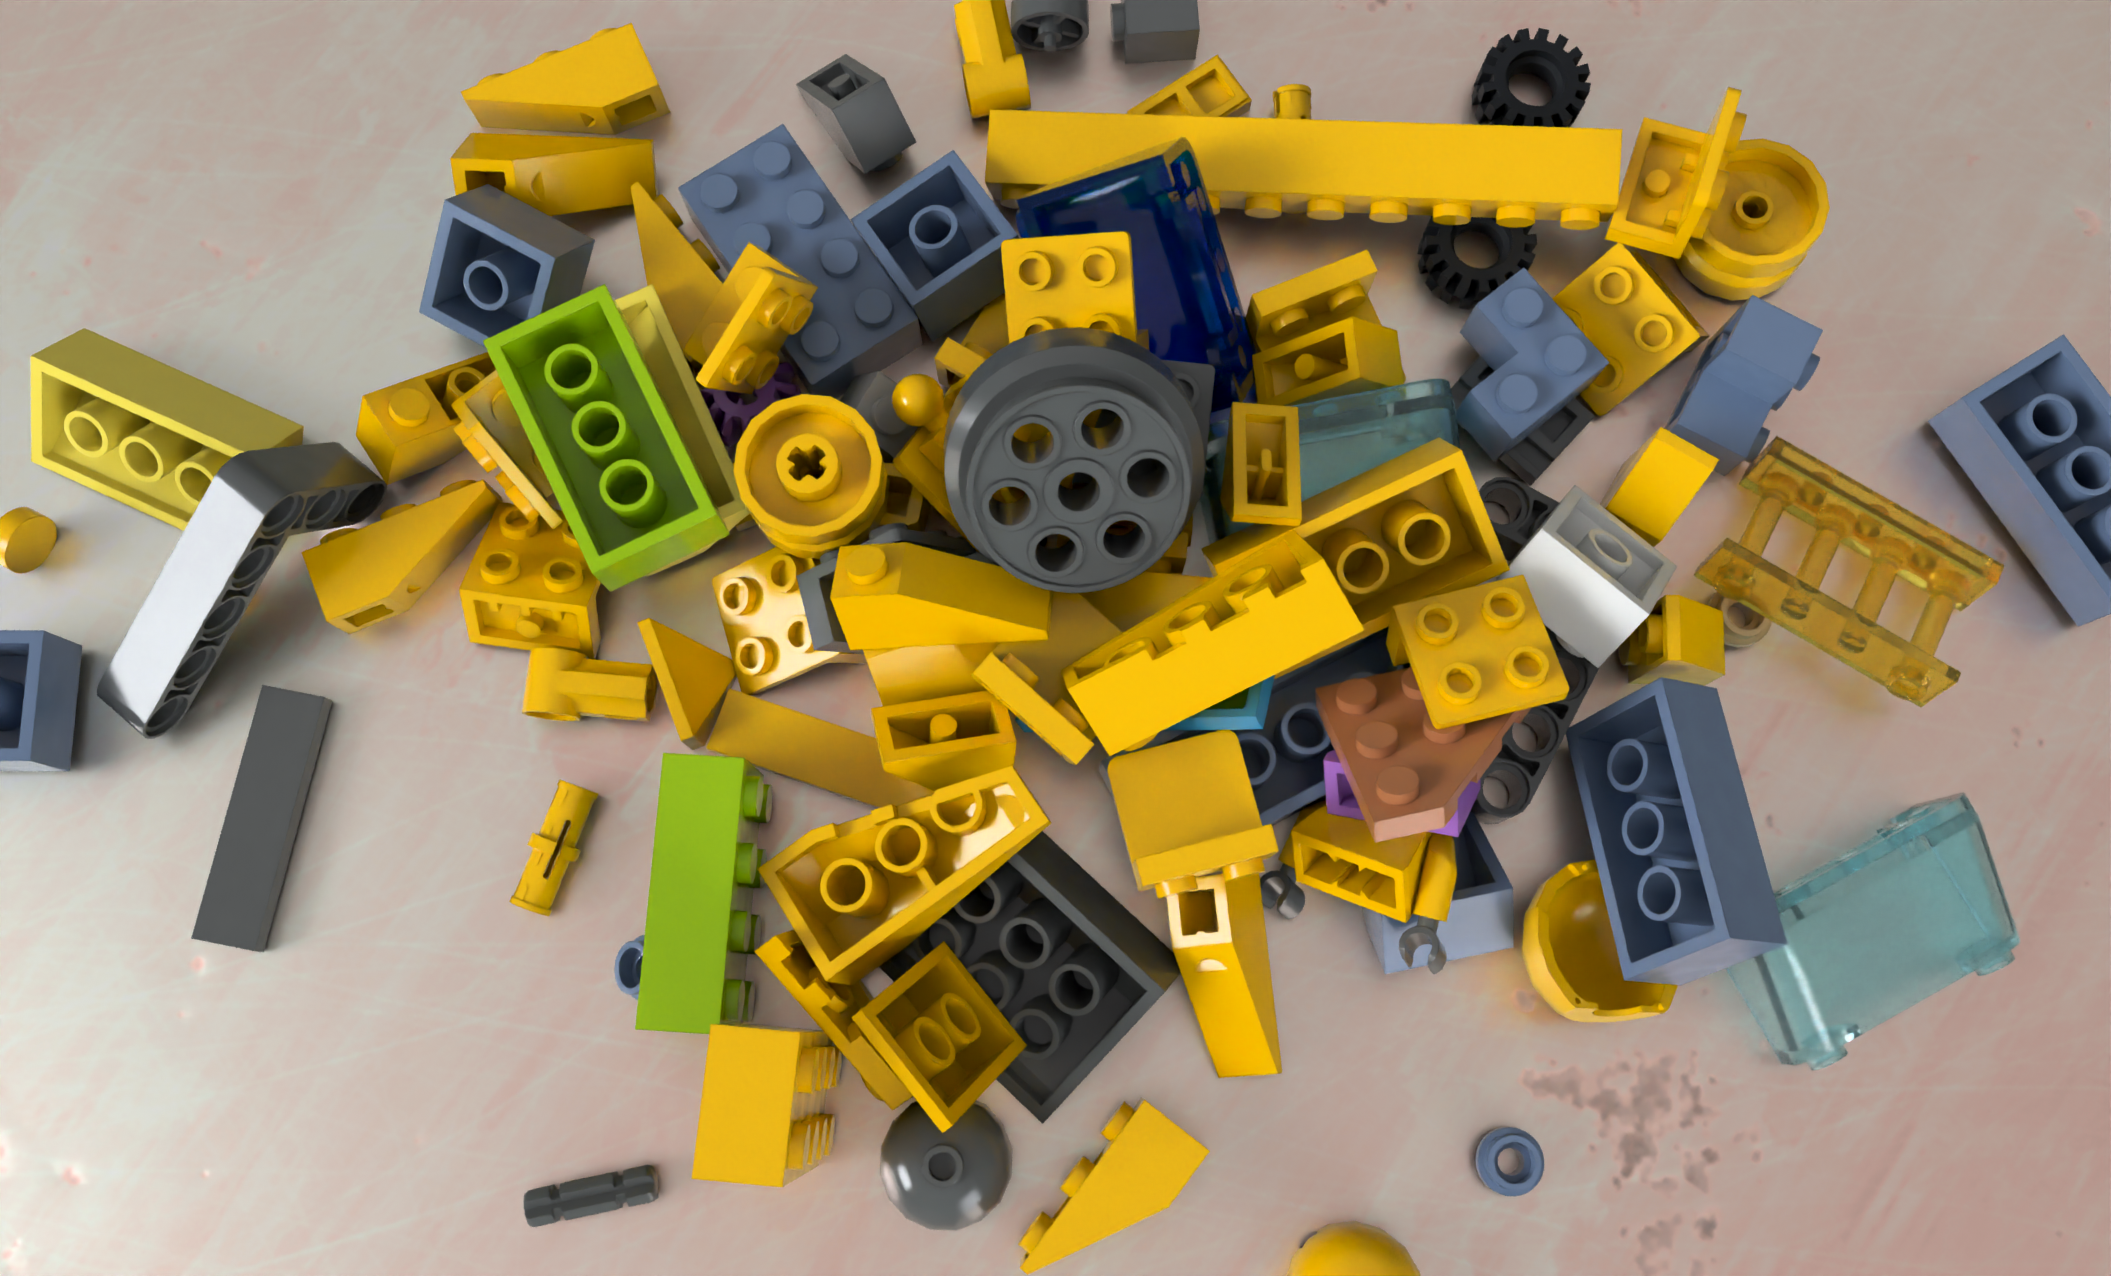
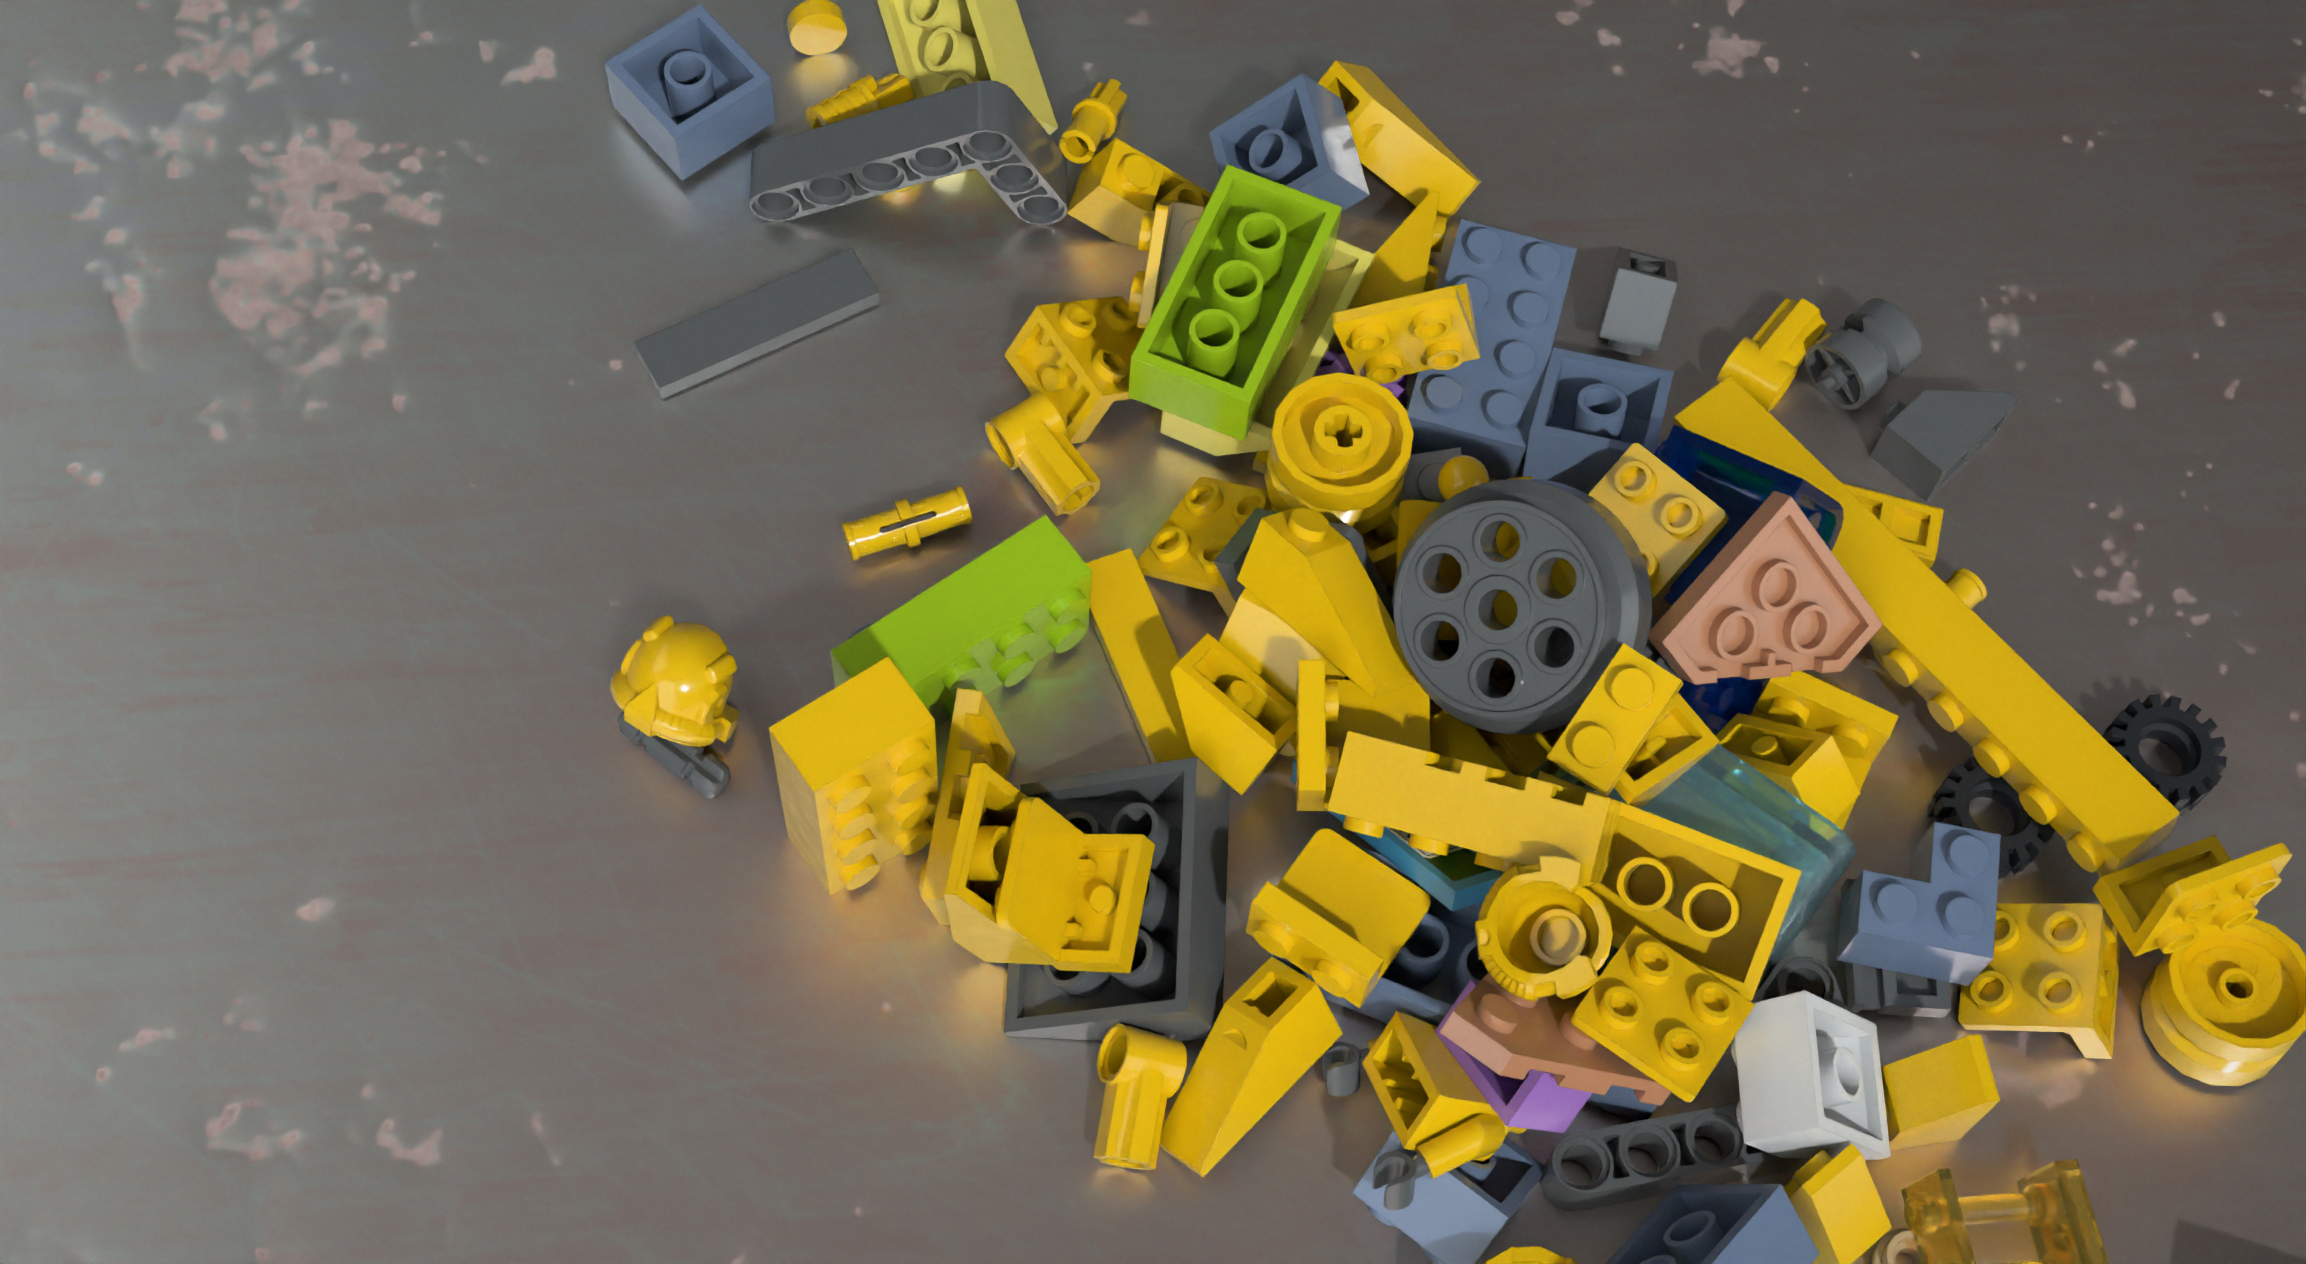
camera: 45 degrees right, 15 degrees down
yellow slope [301,479,503,634] -> none
yellow slope [461,23,670,135] -> none
yellow slope [637,618,737,750] -> none
yellow wedge [757,765,1052,986] -> none
dark grey cylinder [880,1100,1013,1231] -> none
yellow slope [1018,1097,1210,1275] -> none
sand blue brick [1664,295,1823,476] -> none
none -> yellow helmet [610,615,740,747]
none -> yellow hinge [806,73,915,130]
none -> yellow bracket [995,797,1155,973]
none -> yellow axle [1059,78,1127,164]
none -> yellow piece [1093,1023,1187,1171]
none -> yellow helmet [1475,856,1613,1002]
none -> yellow plate [1546,643,1684,797]
none -> nougat plate [1648,491,1883,685]

